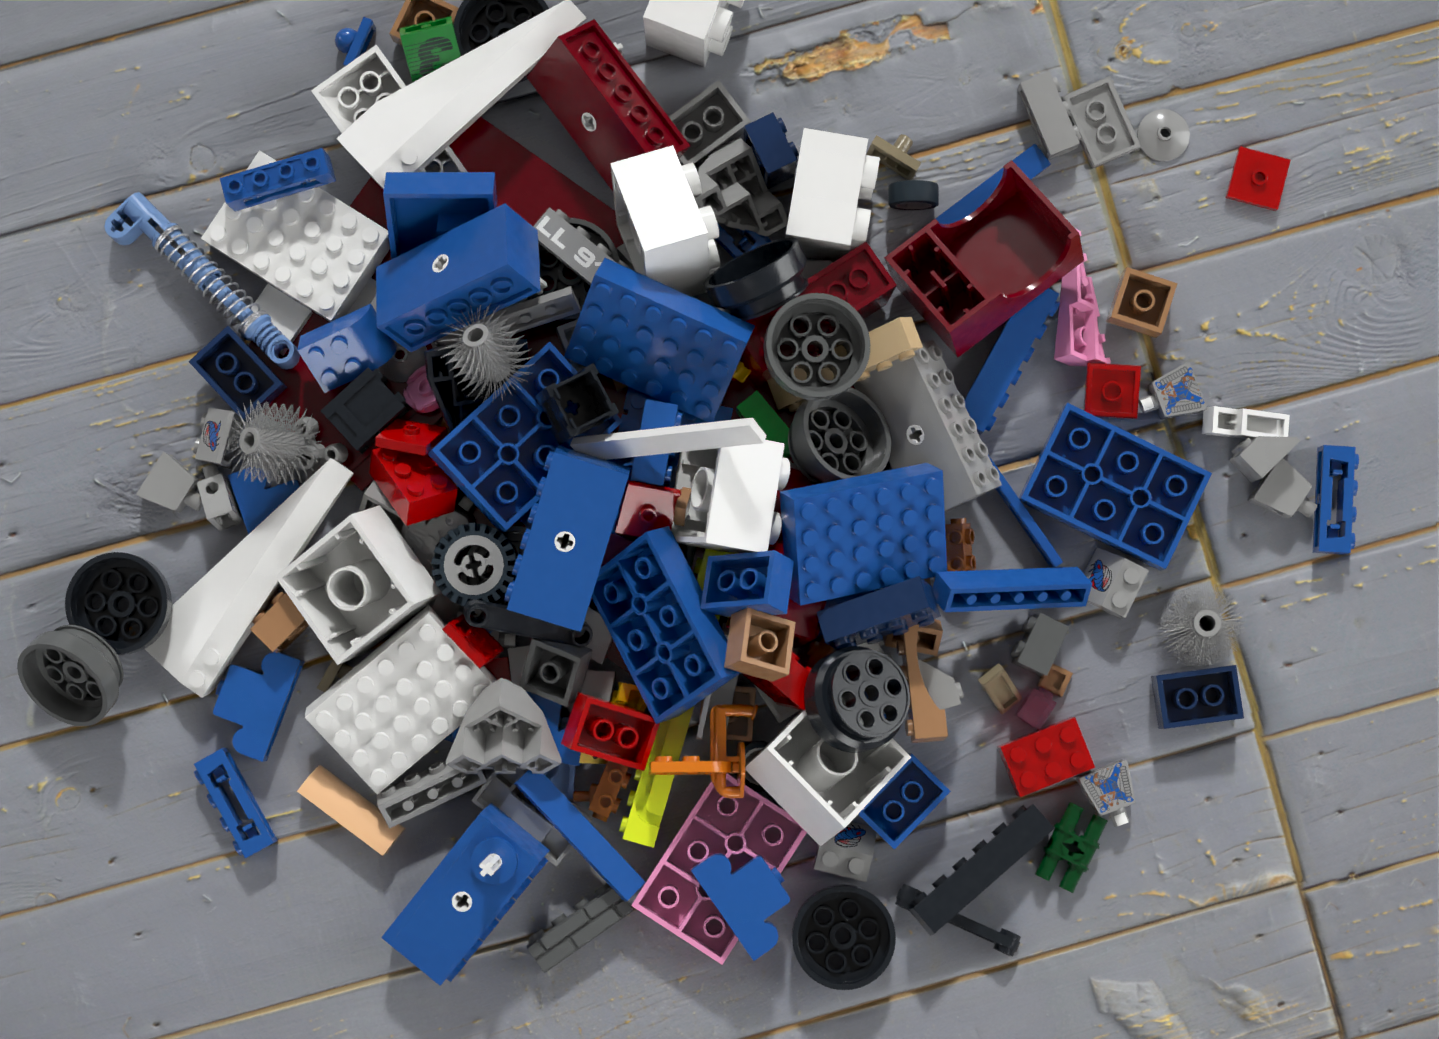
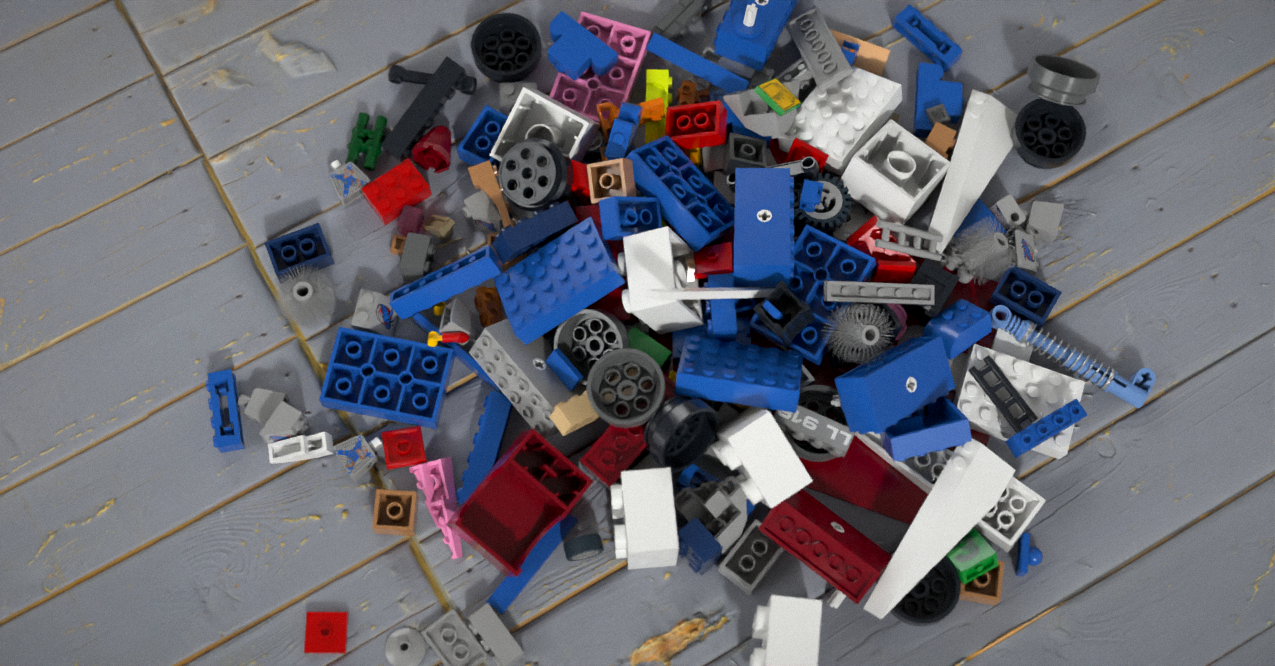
camera: 165 degrees right, 15 degrees down
light grey plate [470,286,581,338] -> none
dark tan tile [867,134,921,180] -> none
none -> dark red cone [412,125,451,174]
none -> light grey torso [427,298,482,347]
none -> blue tile [545,348,583,391]
none -> blue brick [605,102,643,161]
none -> tile [754,78,802,116]
none -> blue tile [763,300,789,325]
none -> light grey tile [786,5,854,91]
none -> blue brick [799,180,824,212]
none -> light grey plate [824,281,934,305]
none -> blue leg [841,40,860,66]
none -> light grey bar [874,220,943,261]
none -> flat silver tile [925,103,950,128]
none -> black bar [968,355,1038,433]

